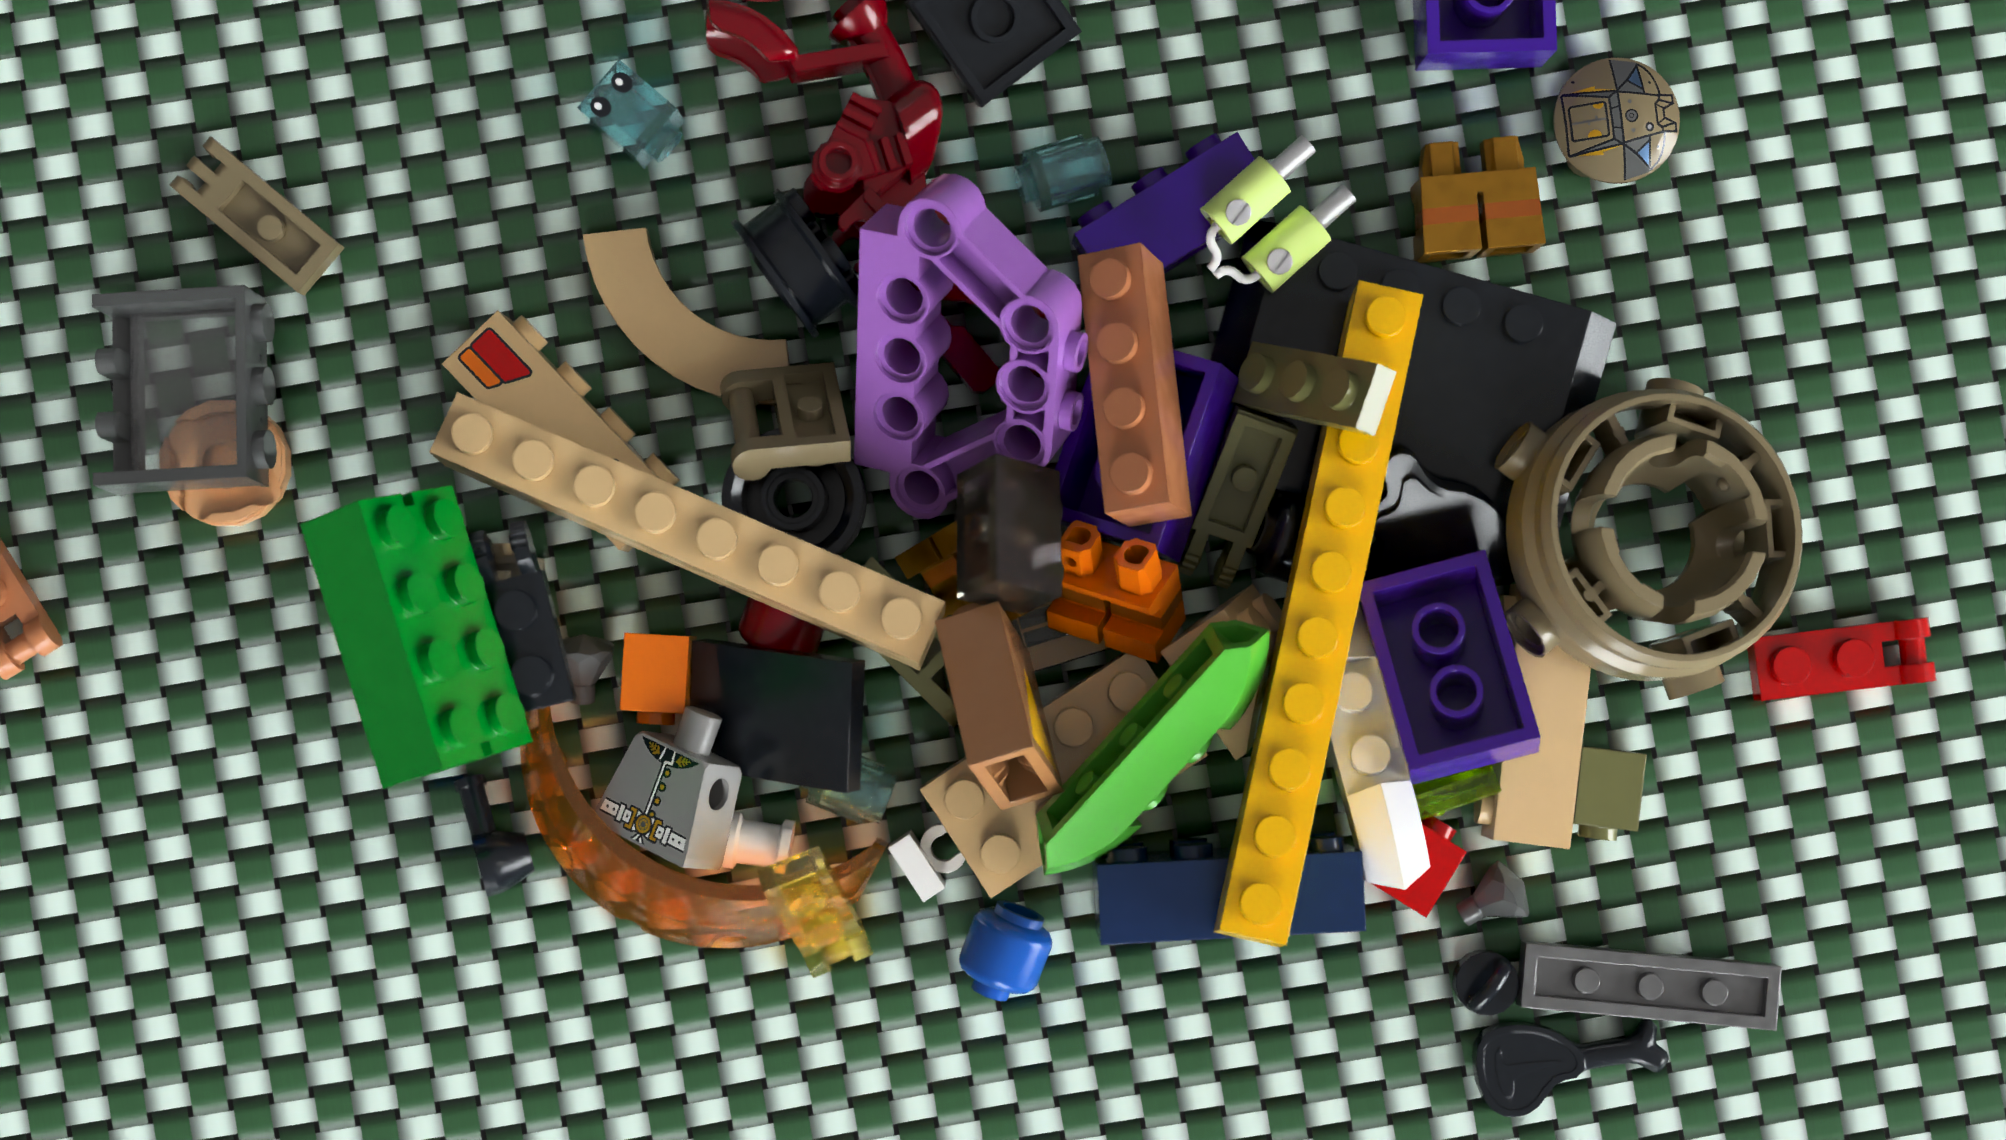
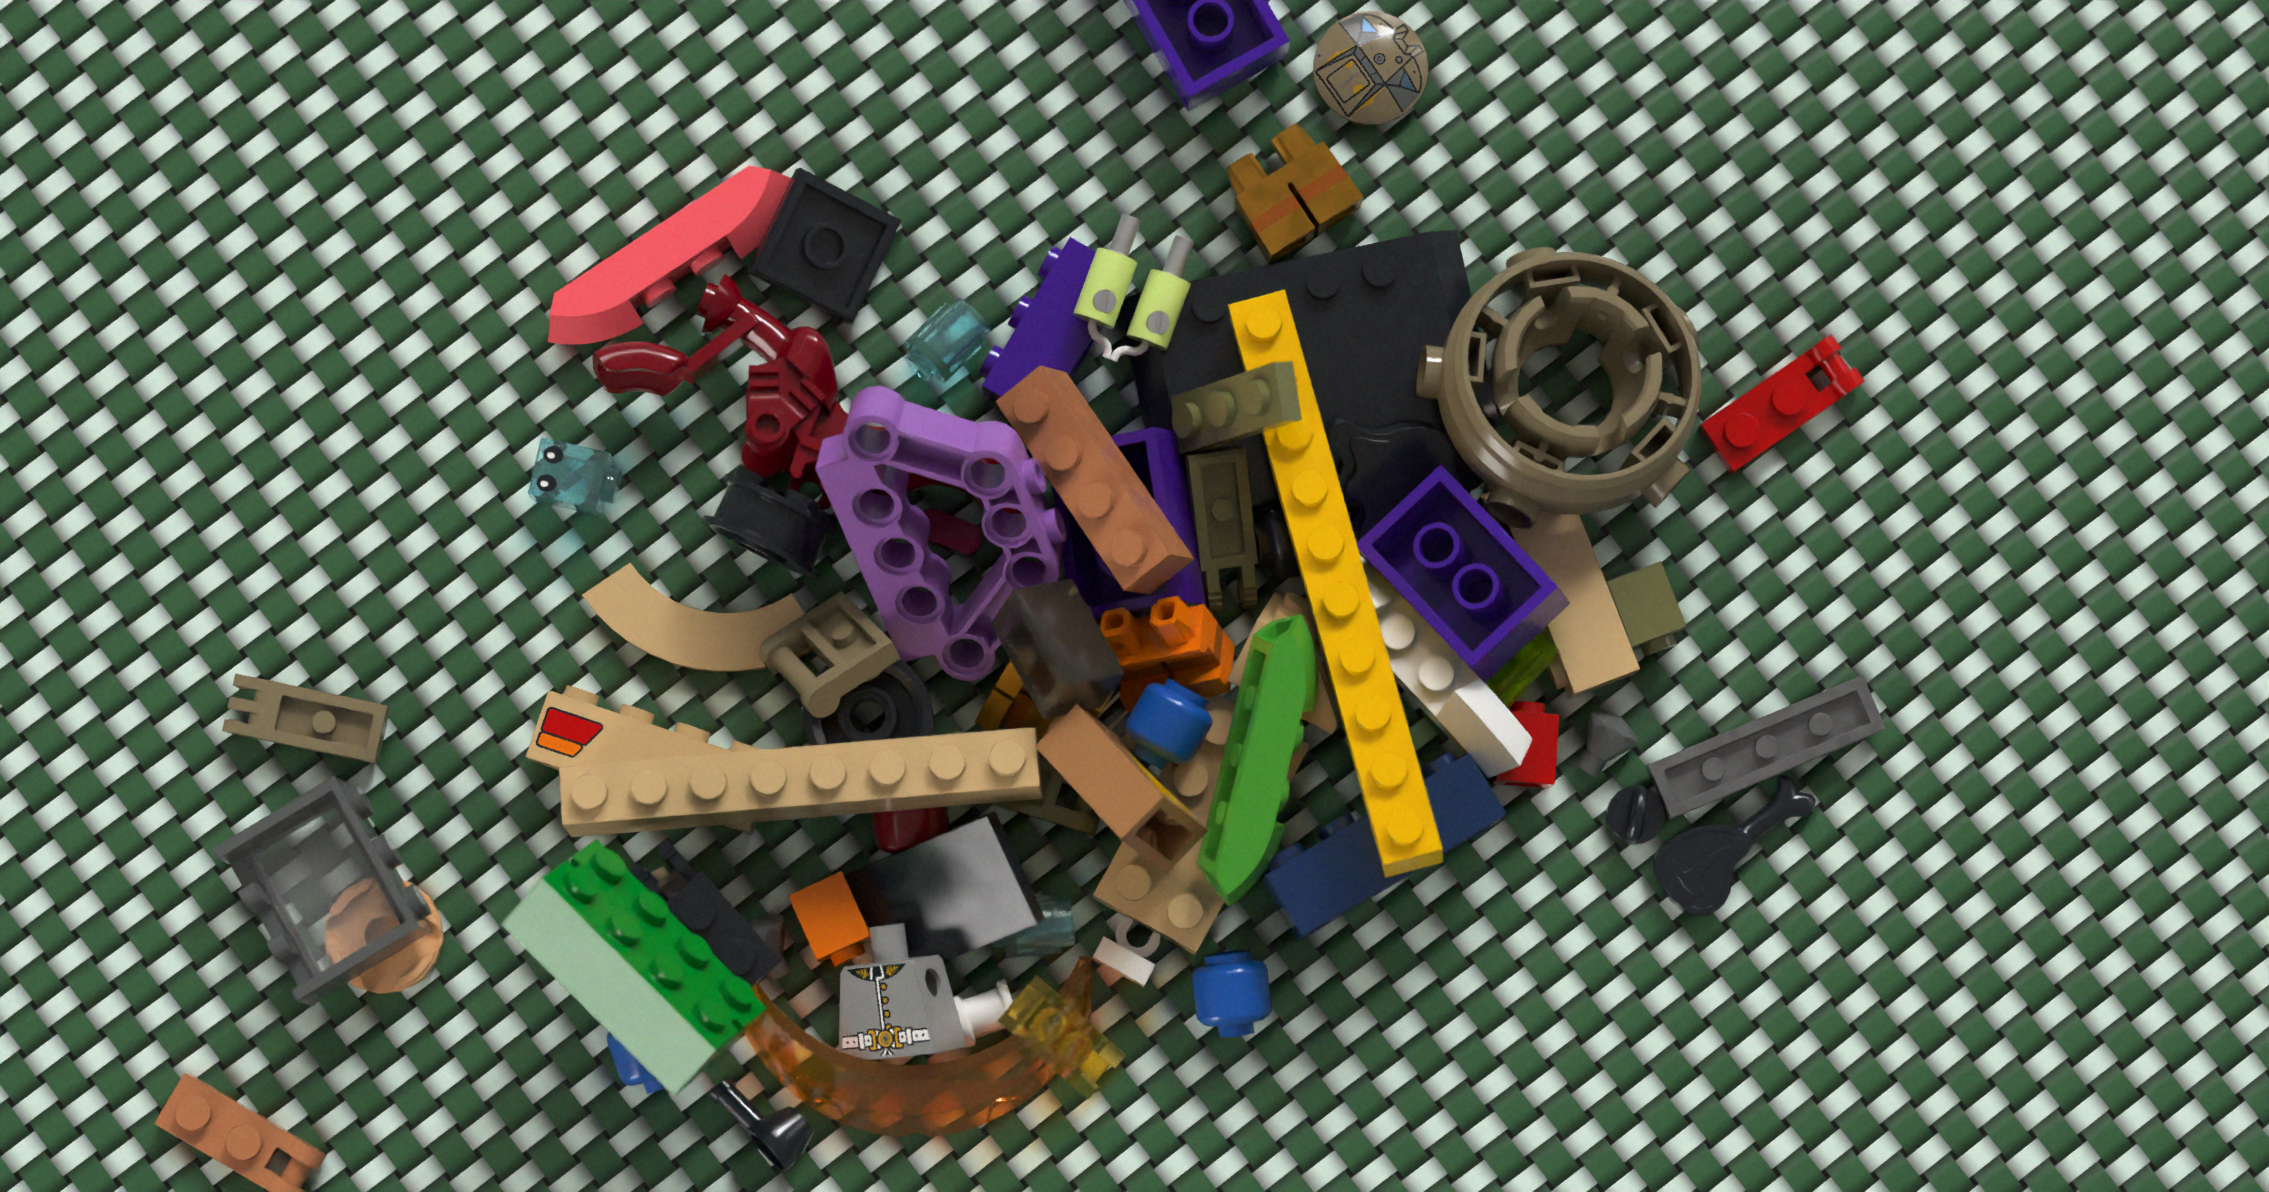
camera: 25 degrees left, 5 degrees down
none -> blue head [1124,678,1213,770]

